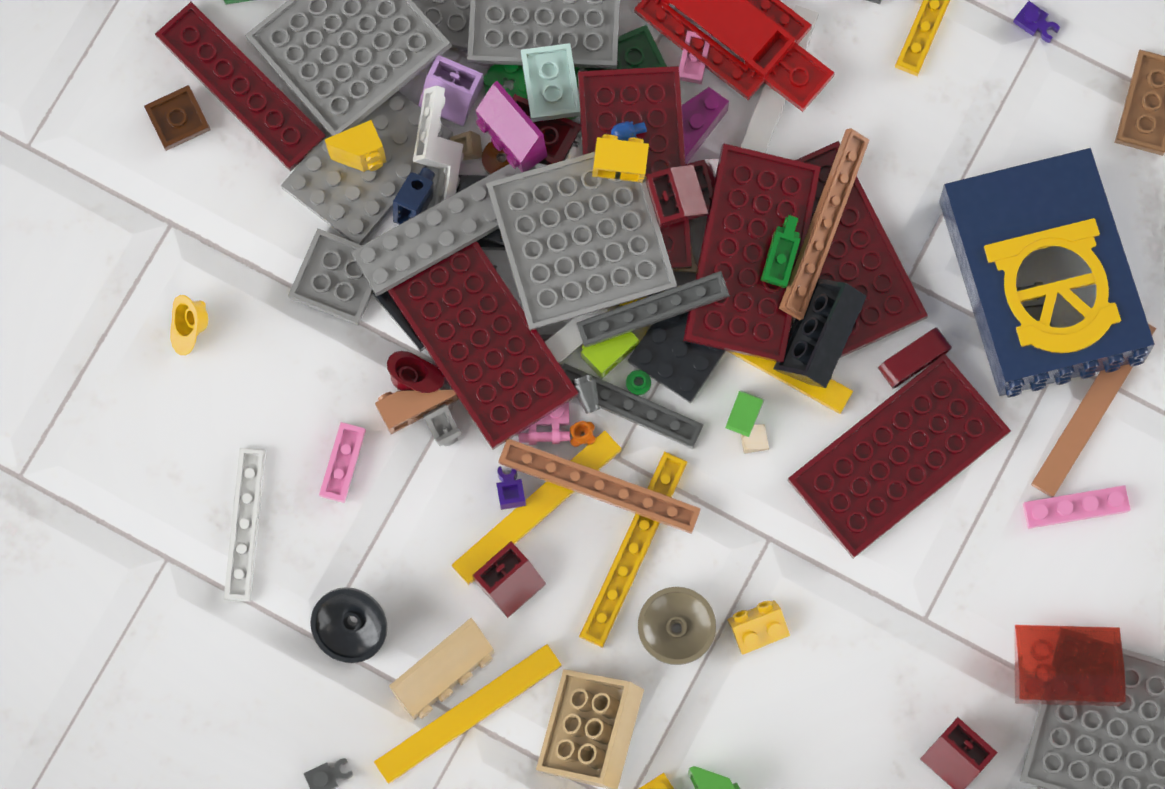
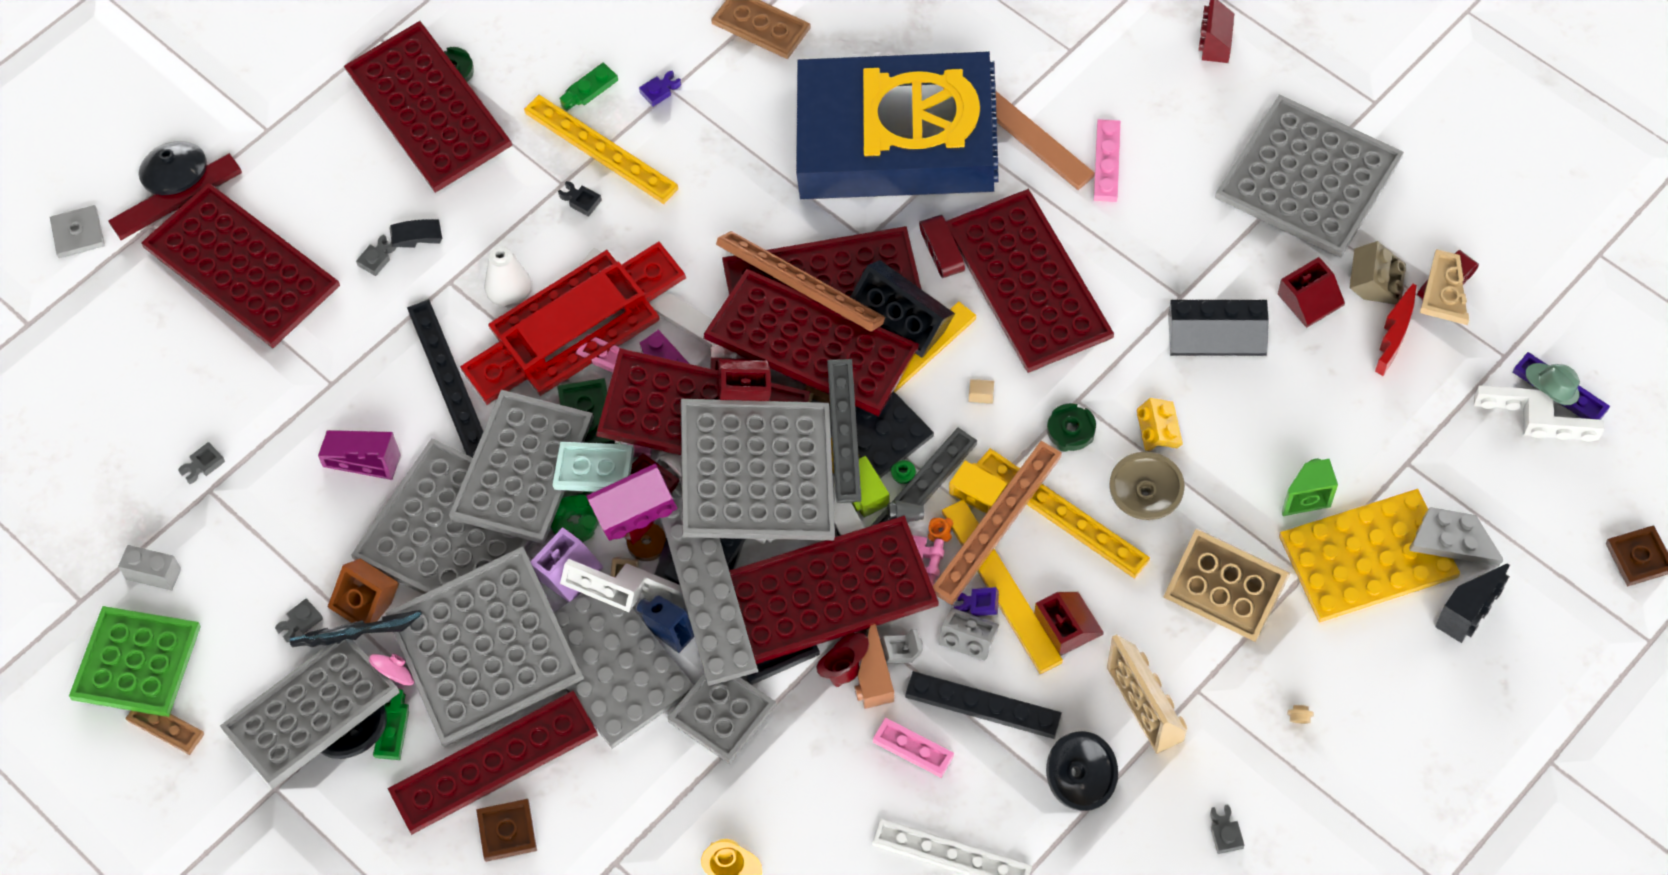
camera: 75 degrees left, 15 degrees down
yellow slope [324,120,387,172] -> none
yellow tile [374,644,562,784] -> none
yellow piece [592,134,649,183] -> none
blue cylinder [611,121,647,141] -> none
bright green slope [725,390,765,437] -> none
green hinge [761,215,801,288] -> none
clear red slope [1014,625,1126,706] -> none
none -> black plate [905,671,1062,739]
none -> light grey bracket [938,608,999,661]
none -> yellow brick [949,460,1007,514]
none -> dark green plate [1047,403,1096,452]
none -> slope [1168,300,1269,356]

